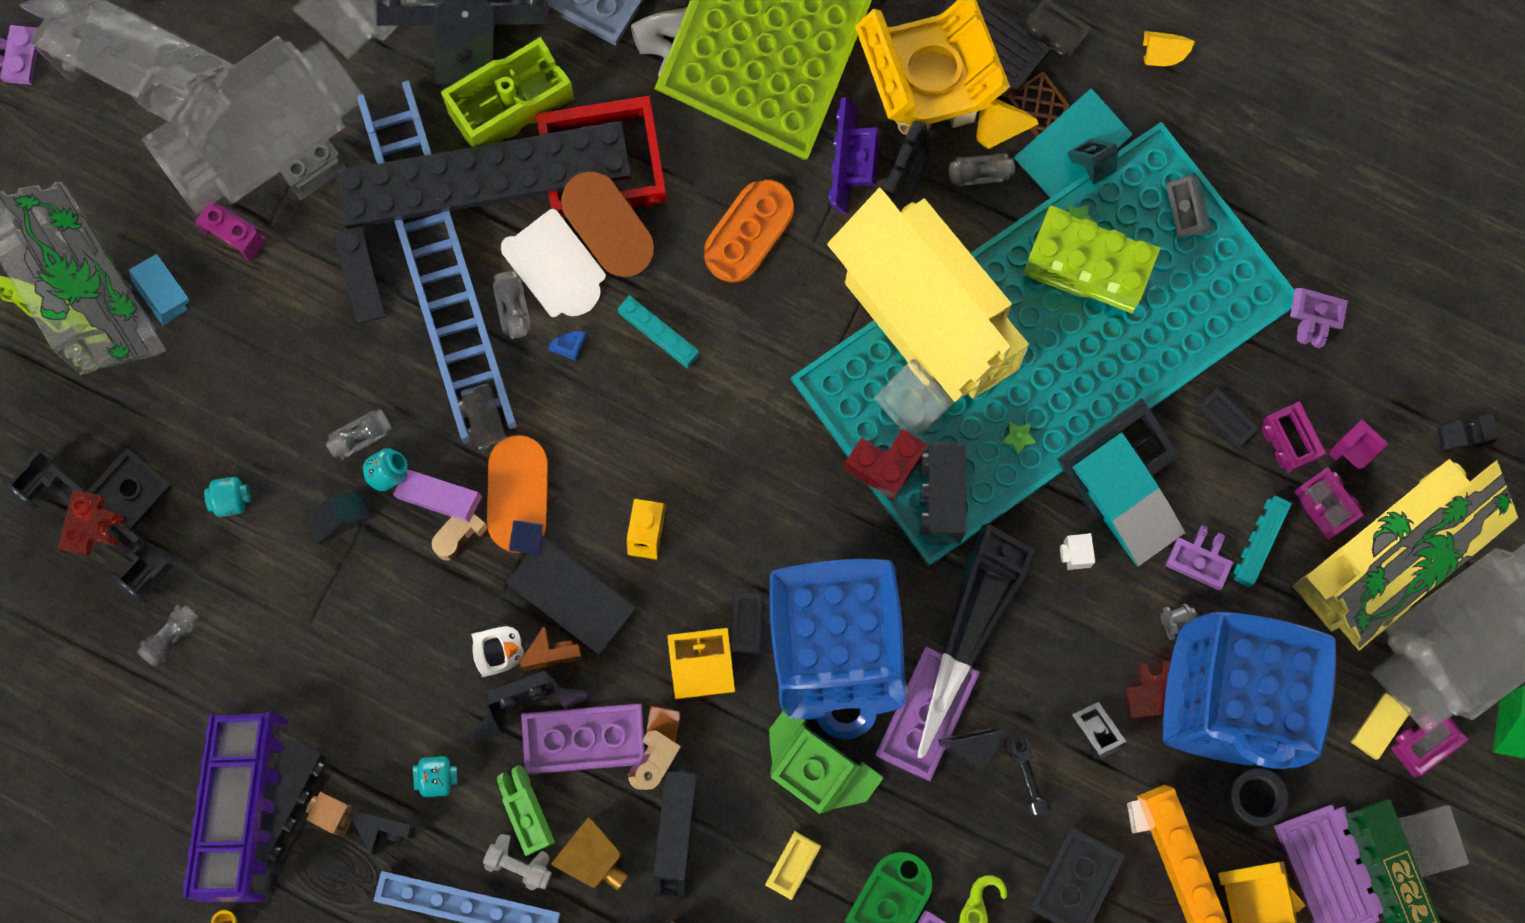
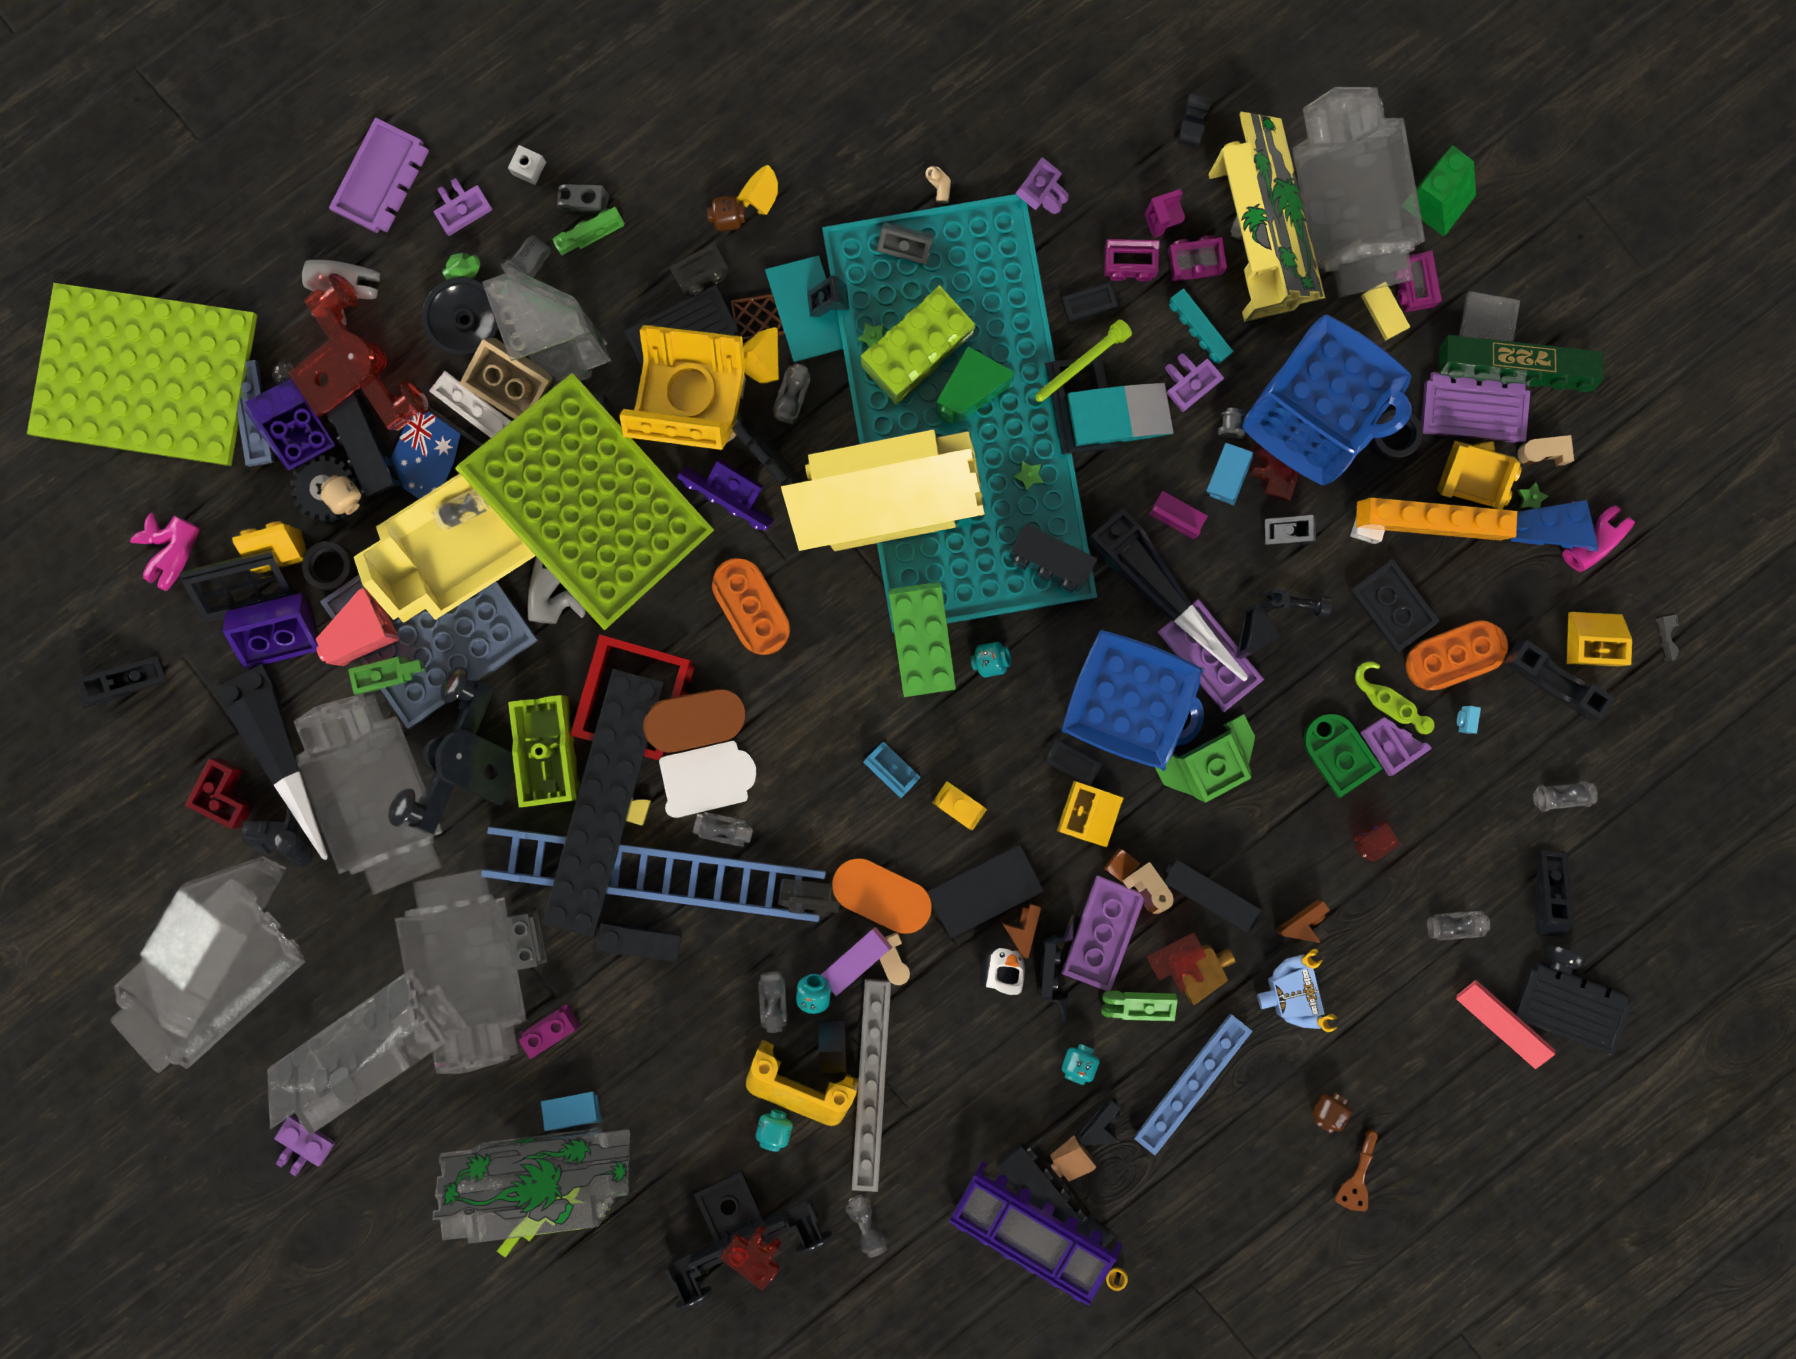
camera: 60 degrees left, 10 degrees up
light grey piece [483,834,552,890] -> none
clear blue tile [509,520,544,555] -> none
blue tile [548,330,587,361] -> none
teal piece [618,295,699,369] -> none
light yellow tile [765,831,821,900] -> none
dark red brick [844,429,928,501] -> none
clear tile [874,358,954,438] -> none
white plate [1060,533,1095,570] -> none
none -> light yellow tile [627,799,651,825]
none -> reddish brown head [707,196,746,231]
none -> yellow windscreen [746,1040,859,1126]
none -> light grey tile [852,978,891,1192]
none -> dark azure hinge [864,741,921,798]
none -> bright green brick [888,582,956,697]
none -> tan arm [925,166,951,204]
none -> green slope [936,346,1014,424]
none -> teal head [971,642,1011,678]
none -> lime piece [1035,320,1132,402]
none -> clear red plate [1147,933,1206,993]
none -> magenta panel [1149,491,1208,539]
none -> dark azure hinge [1207,443,1253,506]

